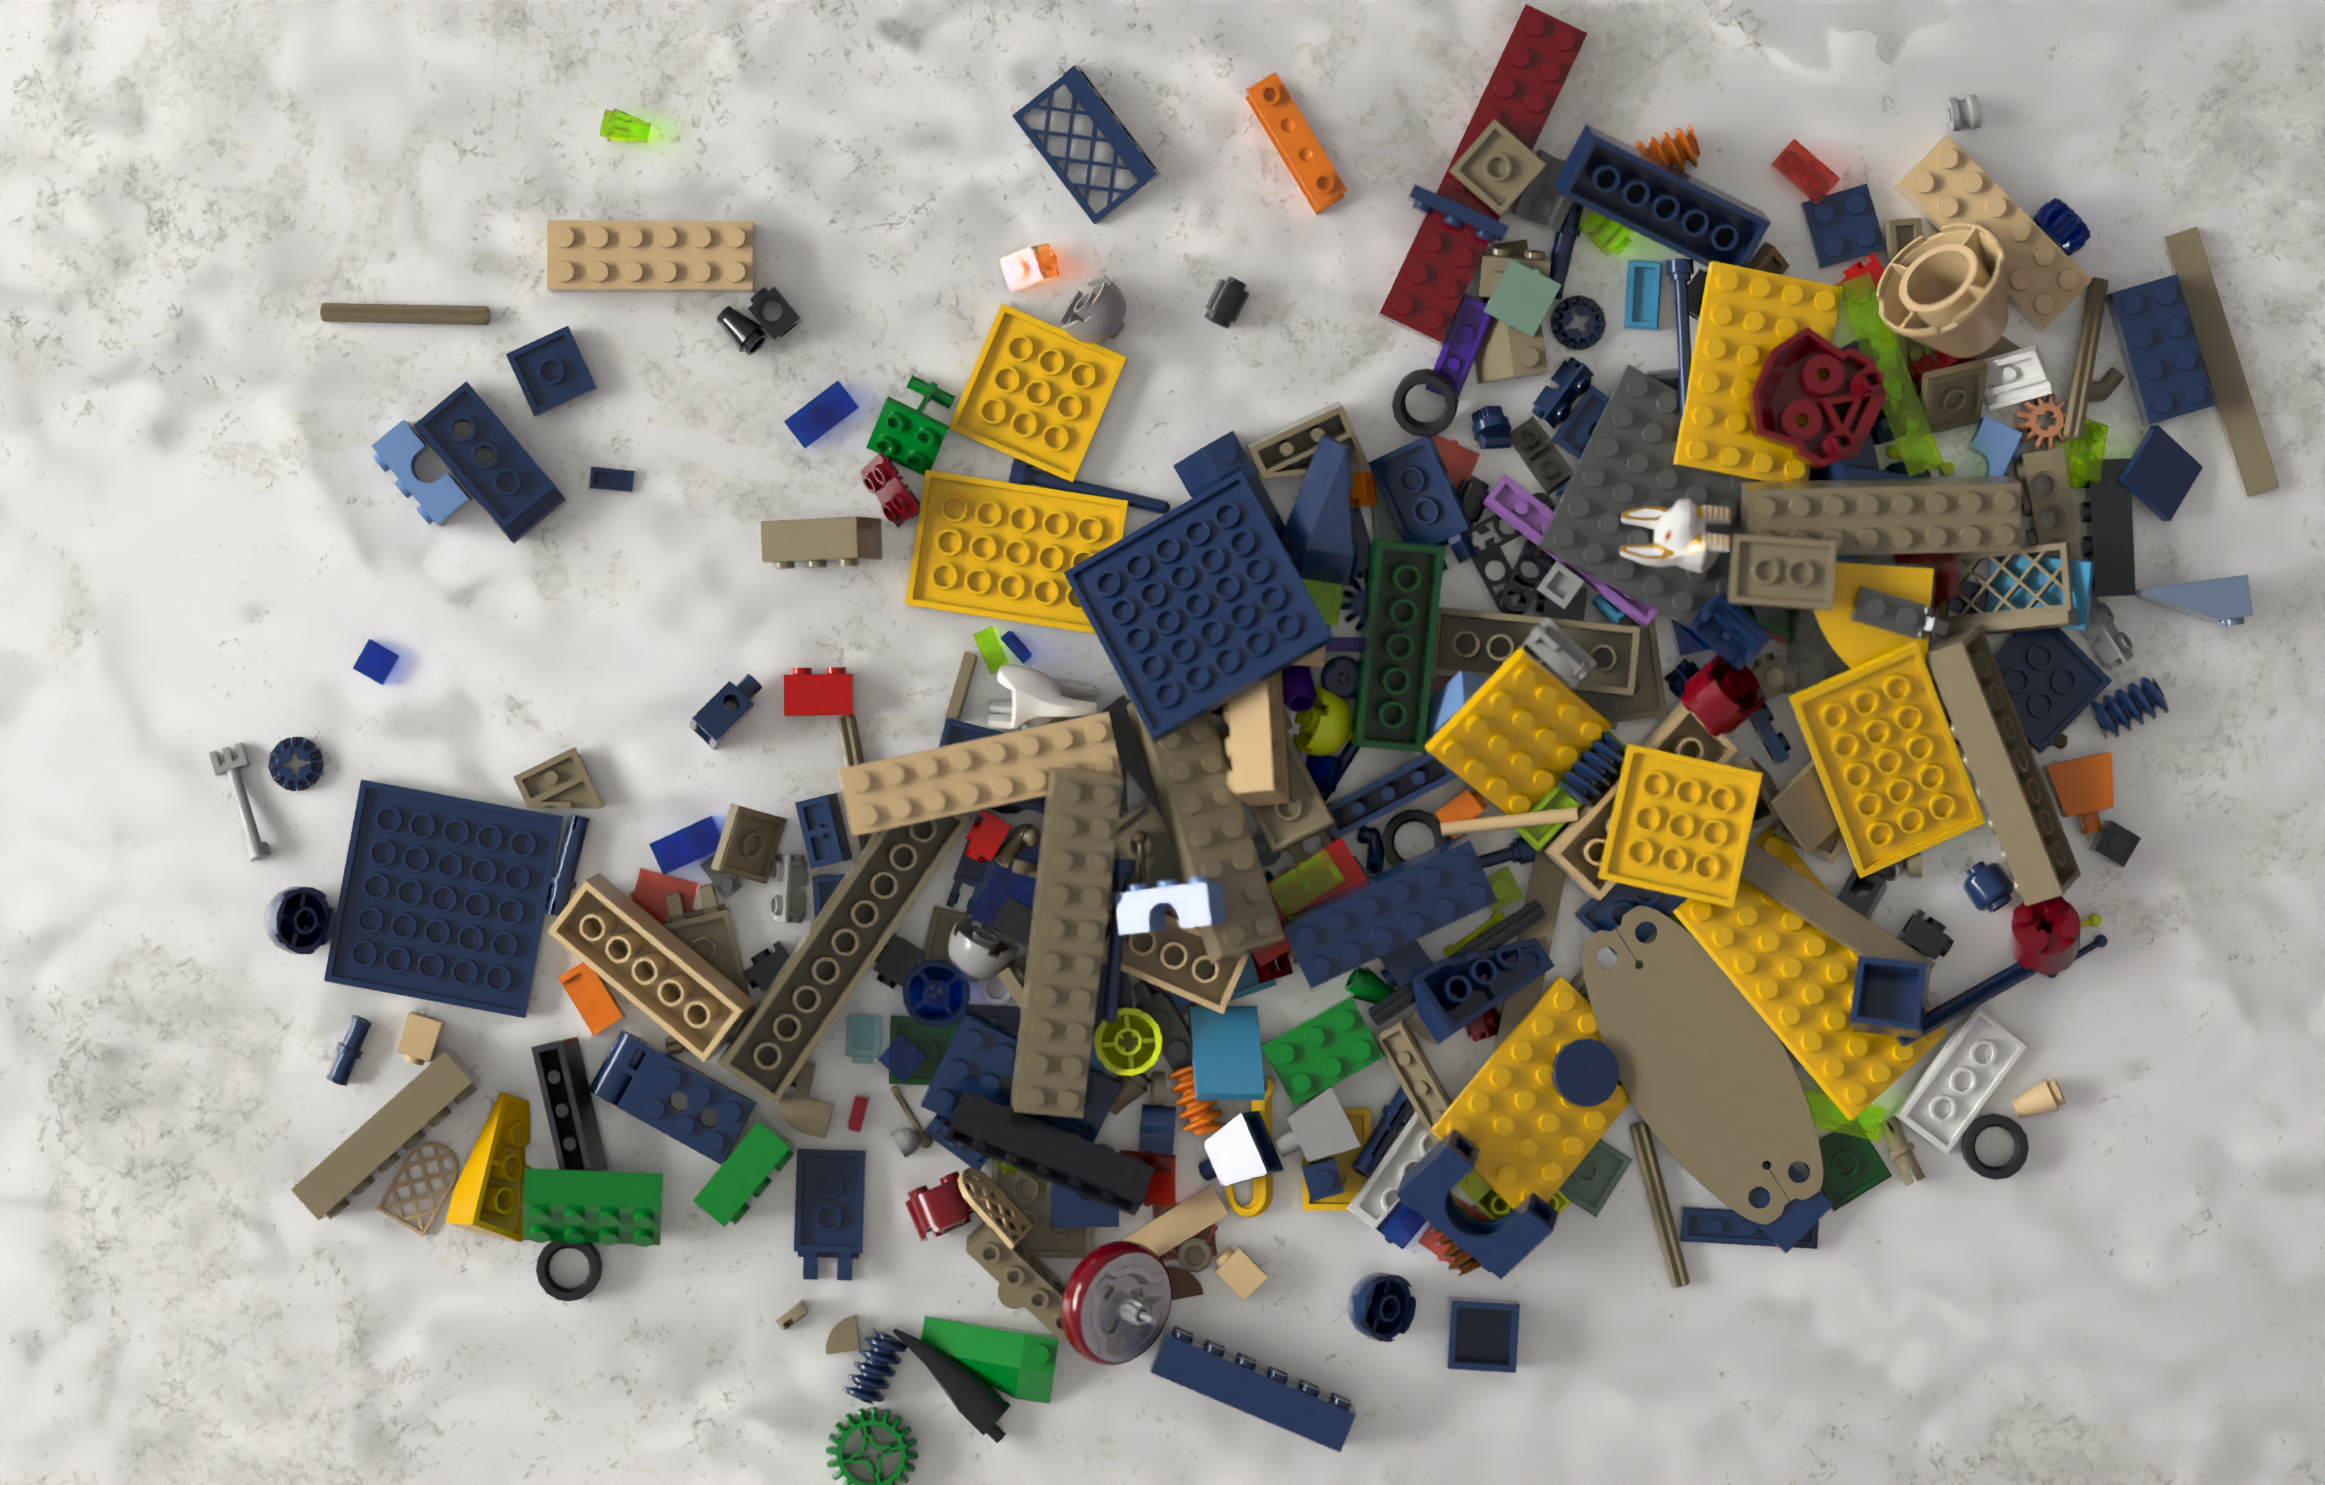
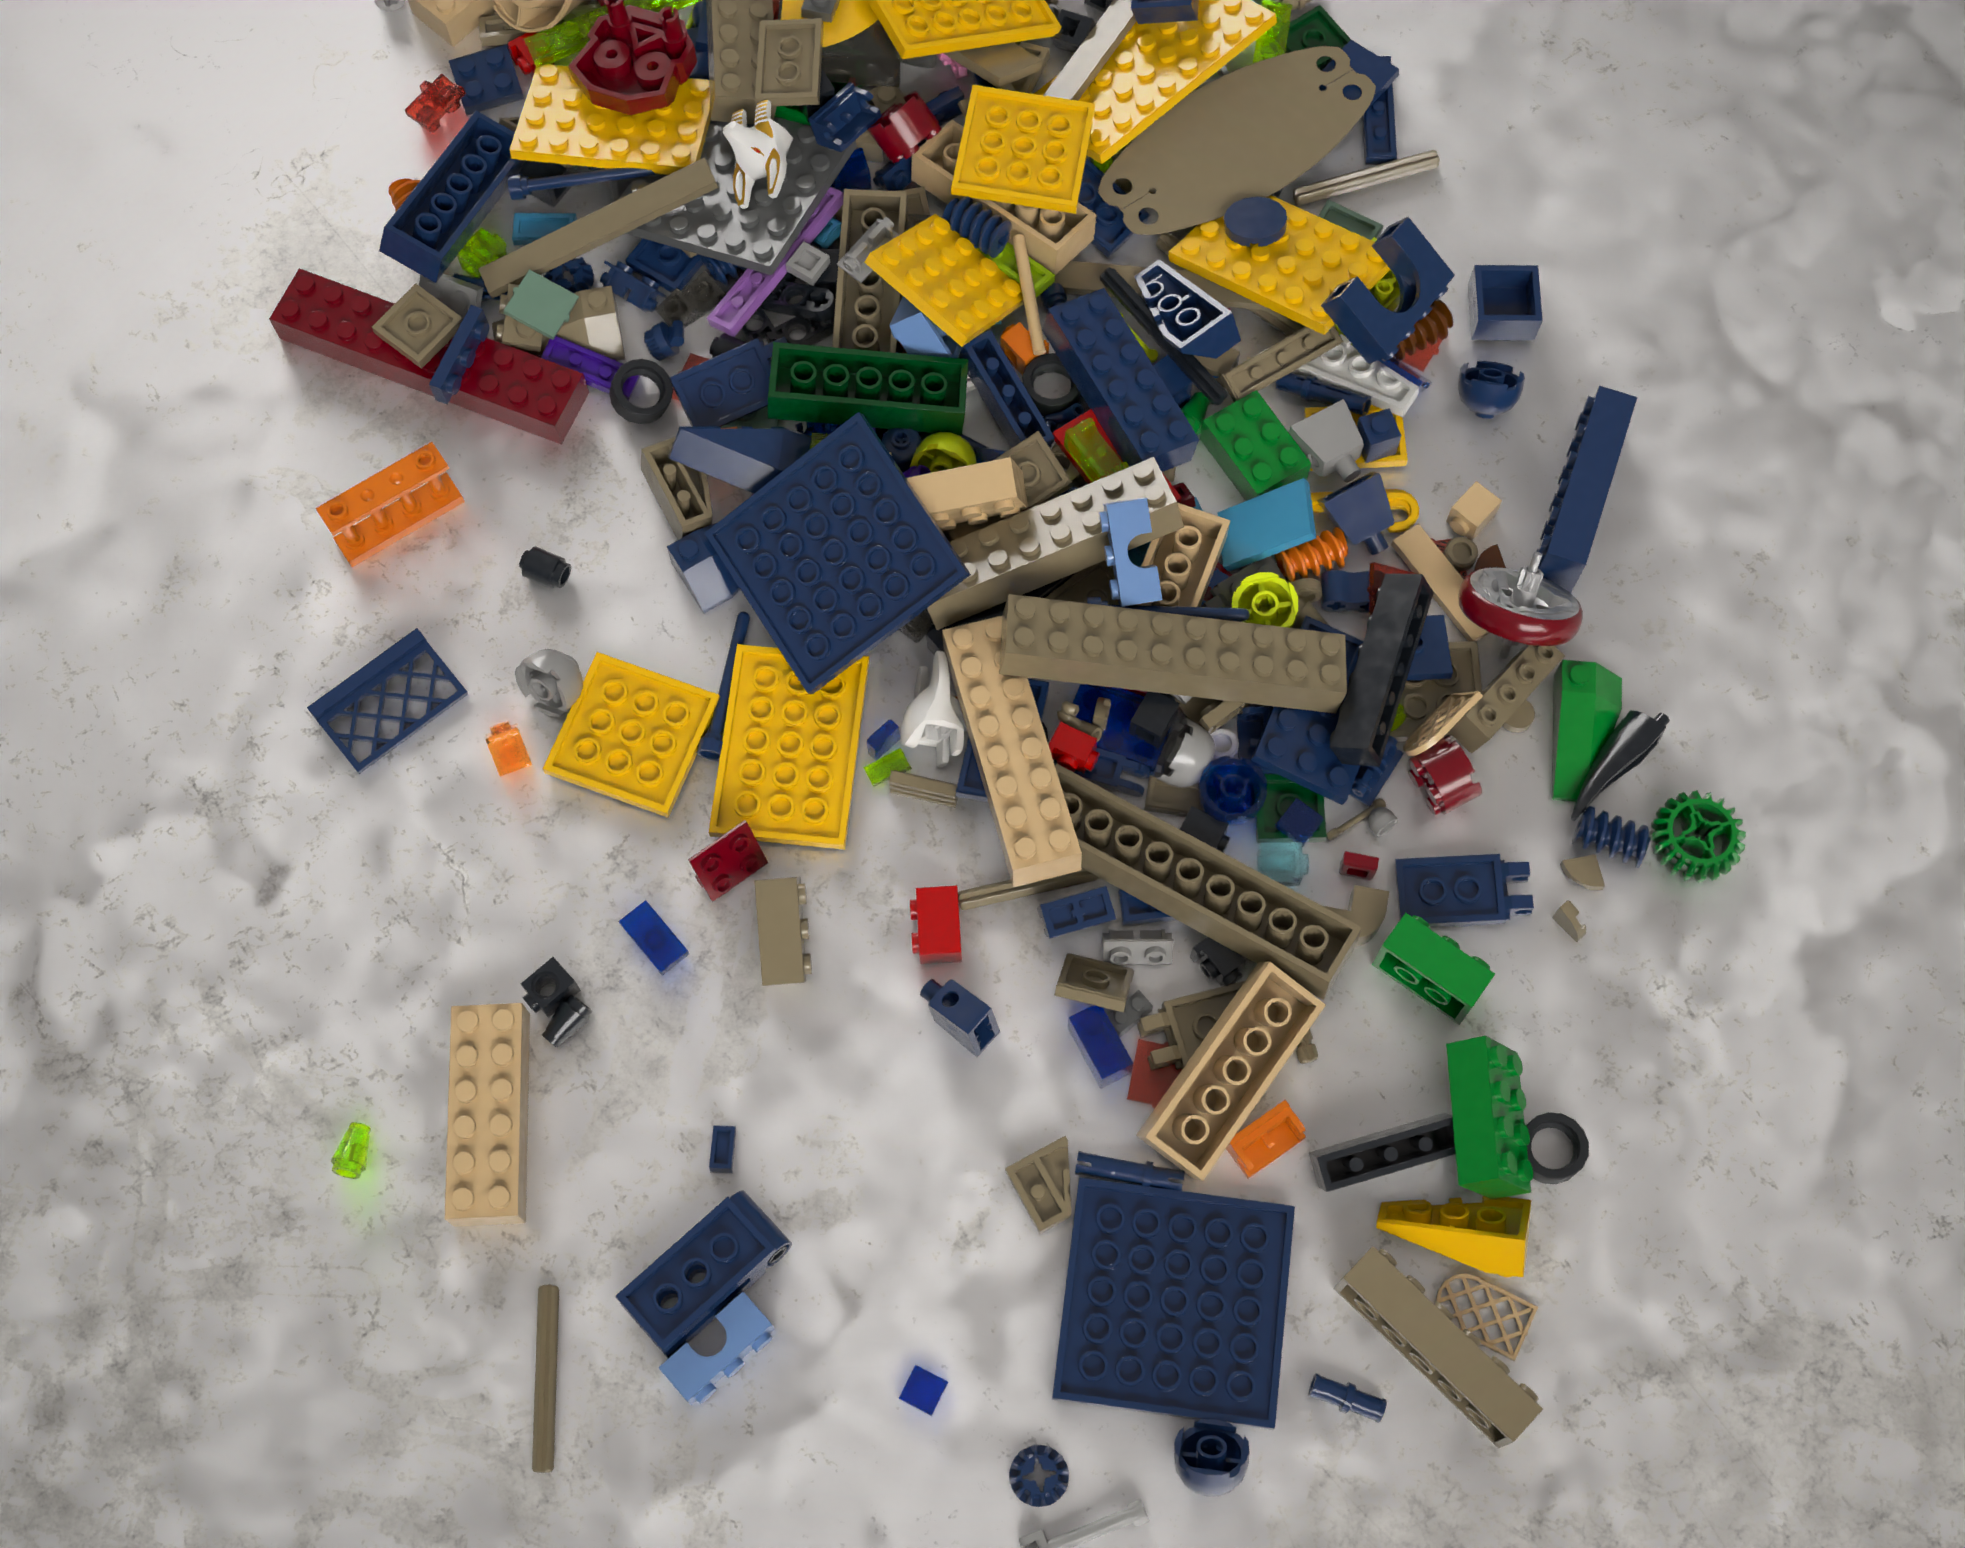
camera: 90 degrees left, 20 degrees down
tan brick [397,1011,446,1066] -> none
dark blue plate [506,326,597,417] -> none
dark blue hinge [588,1029,757,1165] -> none
green plate [866,375,955,476] -> none
none -> dark tan tile [478,157,719,299]

